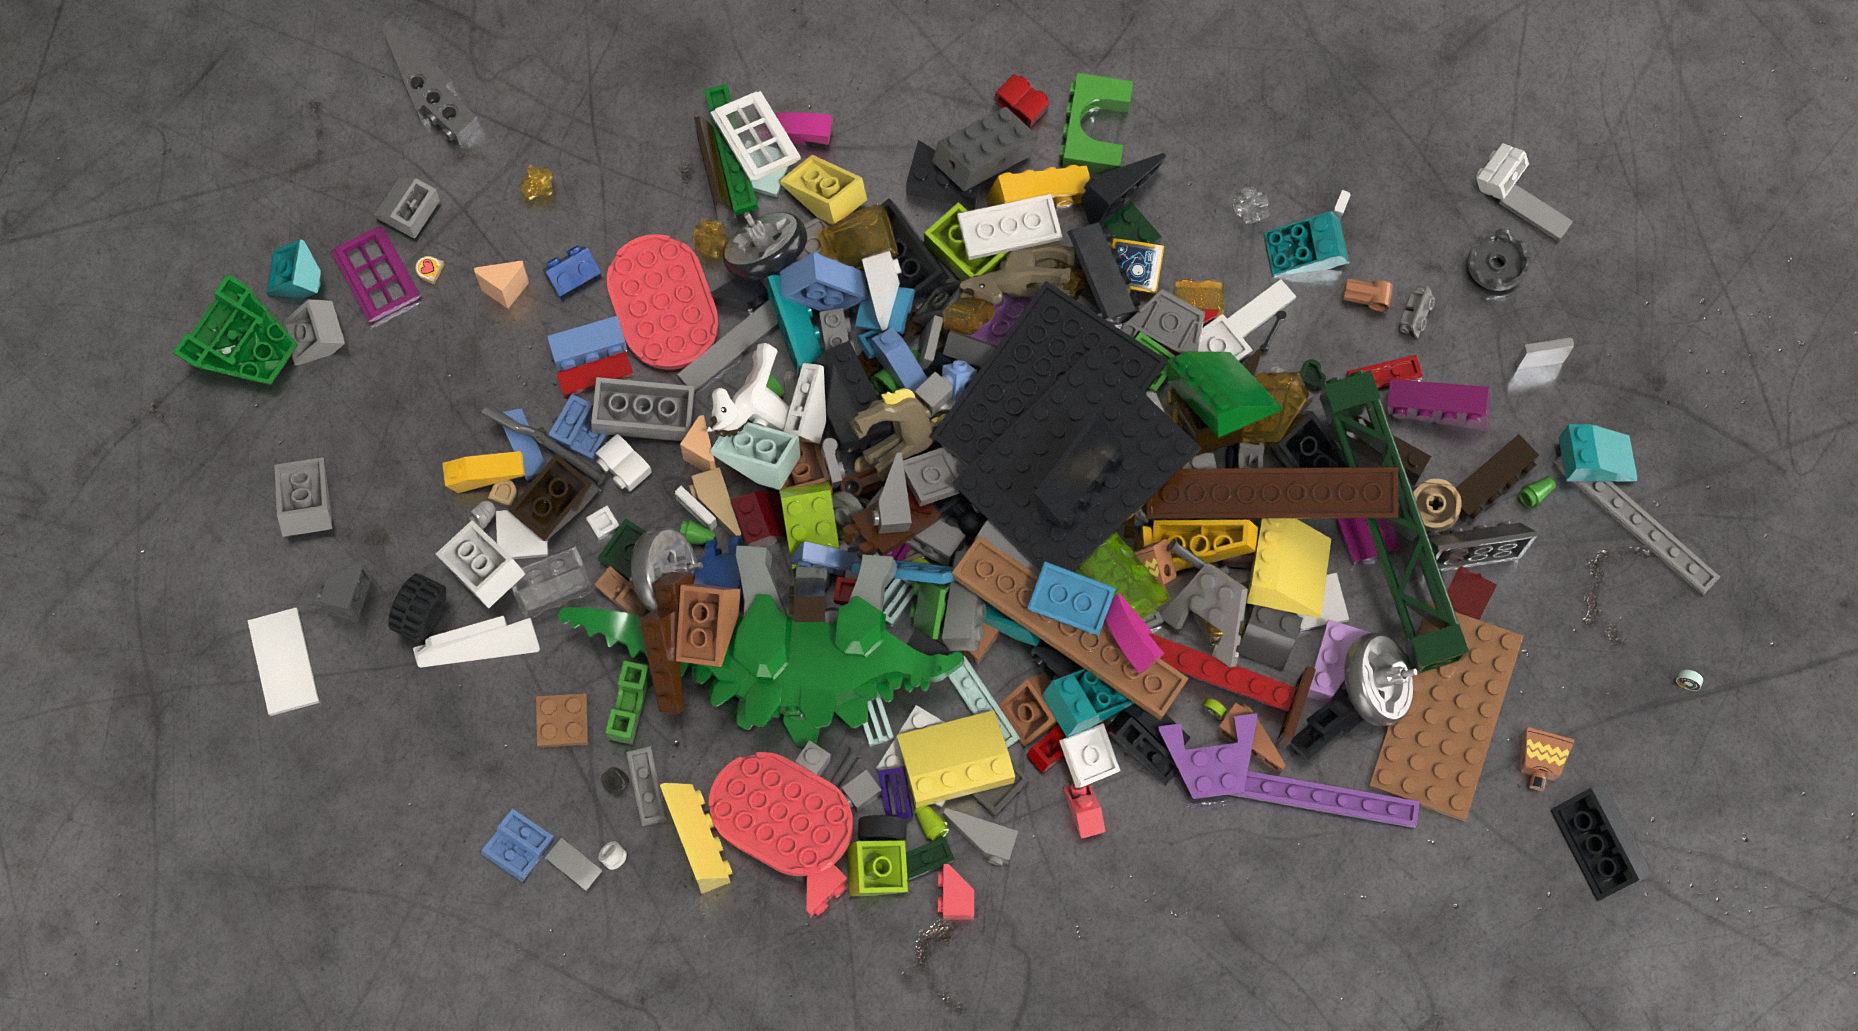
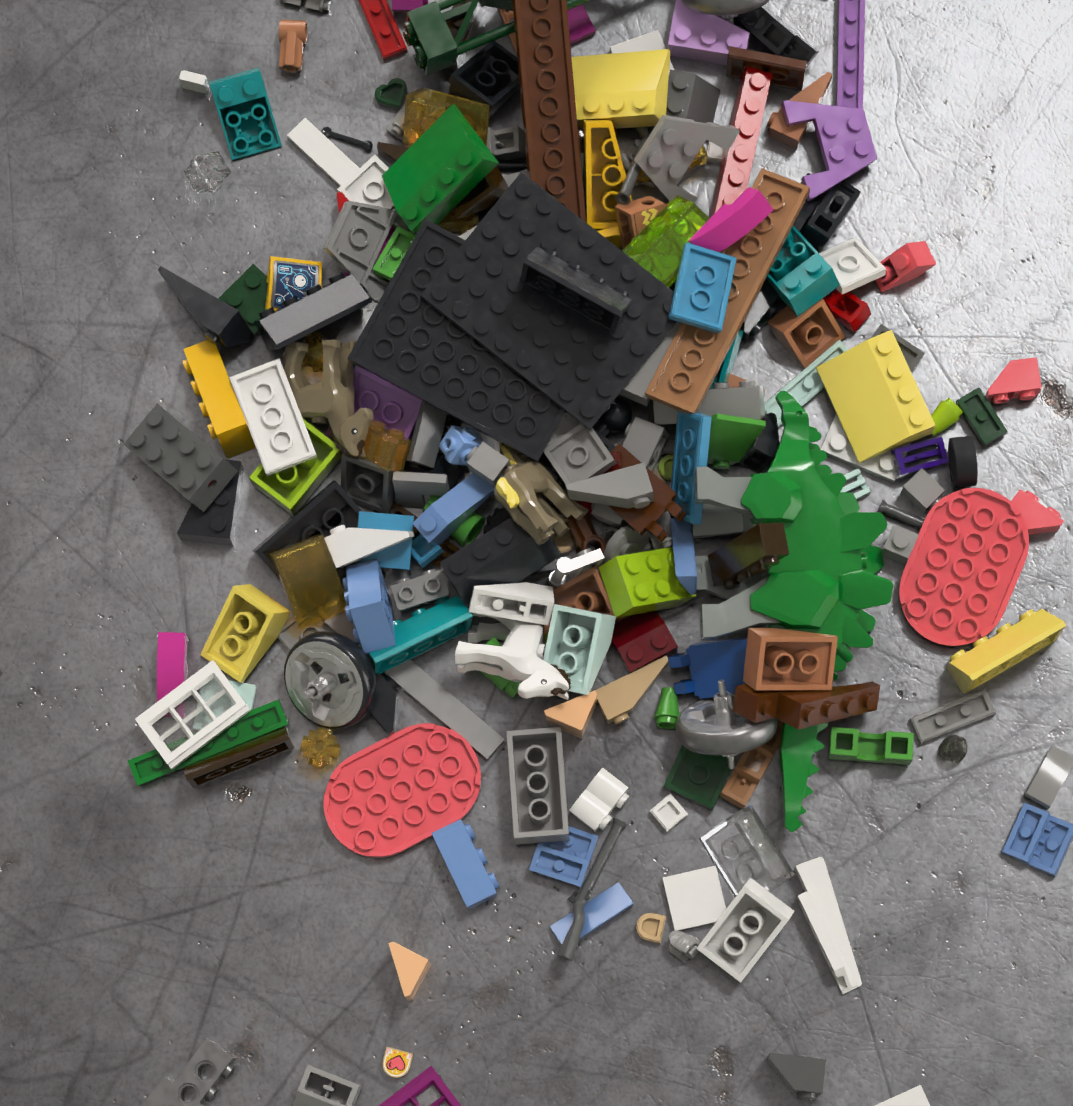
camera: 90 degrees left, 5 degrees up
black tyre [388,573,446,643] -> none
yellow slope [442,451,525,493] -> none
dark brown slope [508,454,599,542] -> none
clear yellow rock [518,165,554,201] -> none
medium nougat plate [536,693,589,748] -> none
bracket [542,245,601,296] -> none
red tile [556,352,634,398] -> none
white tile [598,841,627,870] -> none
white tile [675,486,717,530] -> none
red plate [833,577,857,605] -> none
lime slope [847,840,908,896] -> none
light grey slope [943,808,1018,866] -> none
red brick [994,74,1049,128] -> none
bright green arch [1059,73,1133,174] -> none
clear yellow brick [1174,279,1224,317] -> none
lime tile [1201,698,1227,720] -> none

